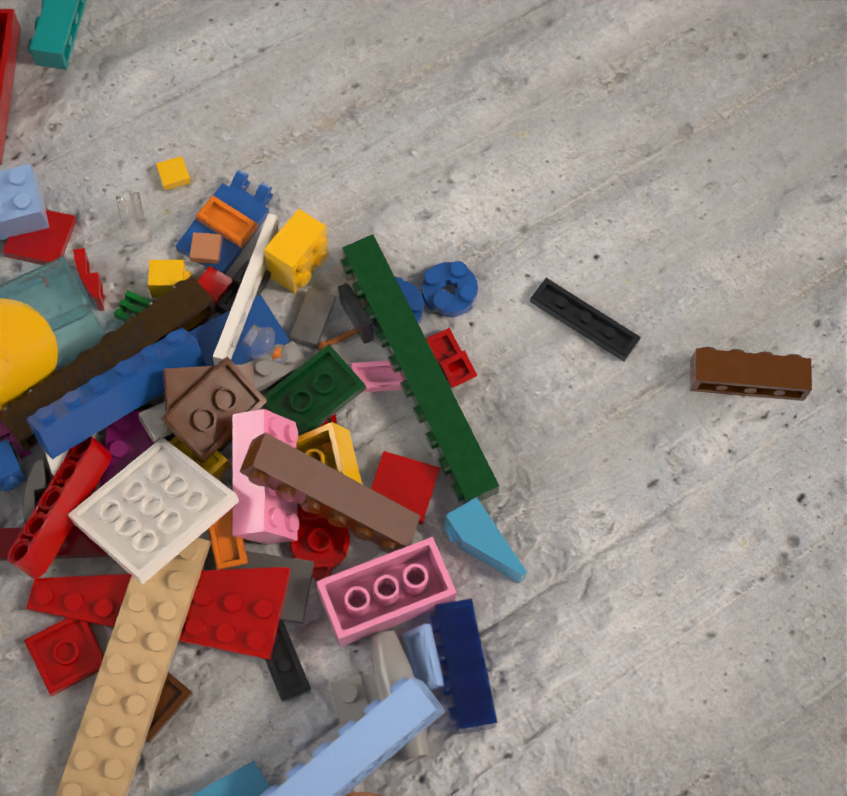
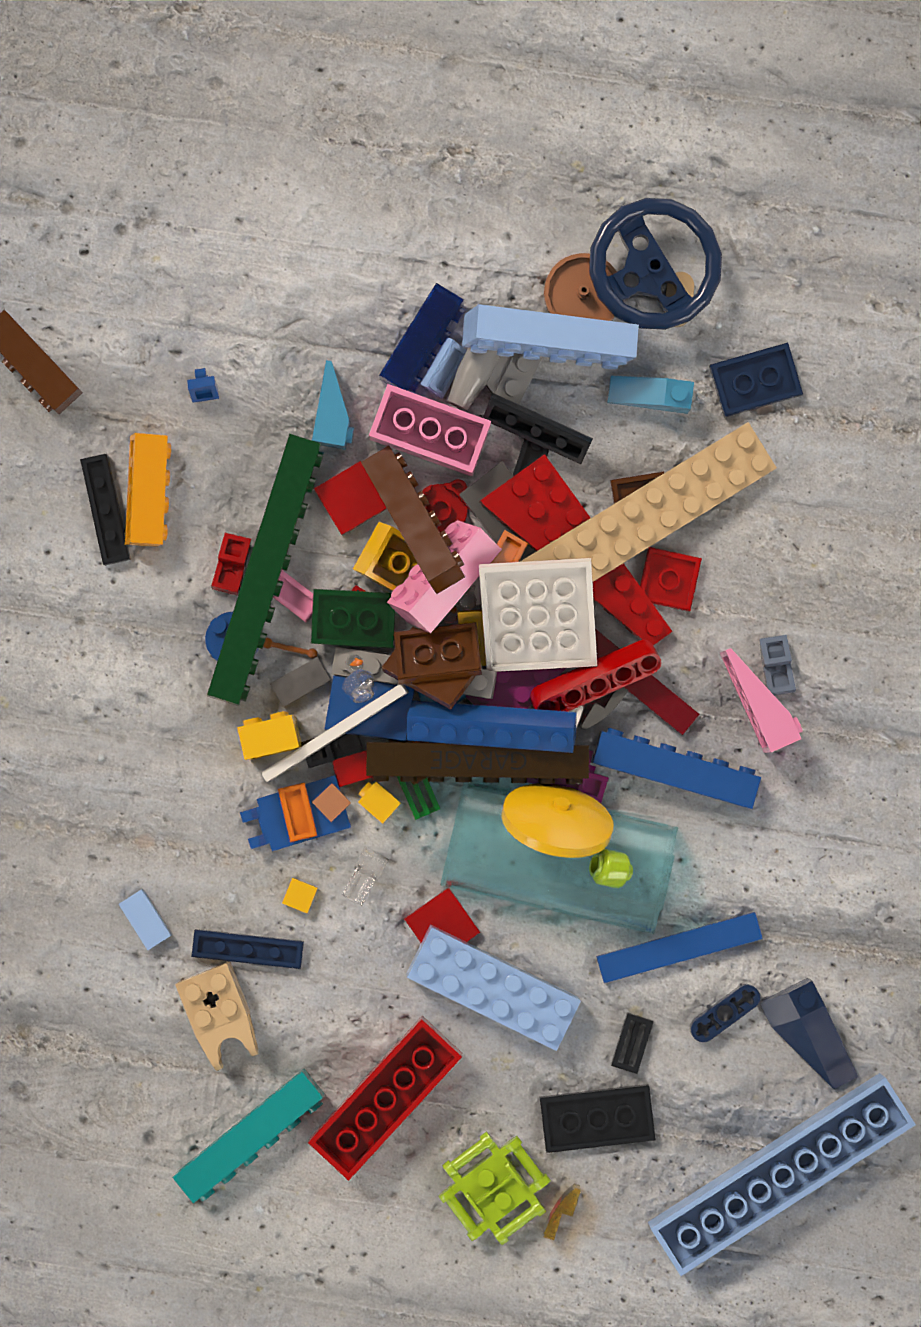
camera: 130 degrees left, 20 degrees up
red slope [73,248,105,311] -> none
black tile [338,283,374,344] -> none
blue plate [421,261,478,317] -> none
none -> light blue tile [119,889,172,950]
none -> light orange brick [125,433,171,547]
none -> tan brick [175,961,259,1071]
none -> blue tile [187,368,219,403]
none -> dark blue tile [191,929,304,969]
none -> black brick [482,393,593,464]

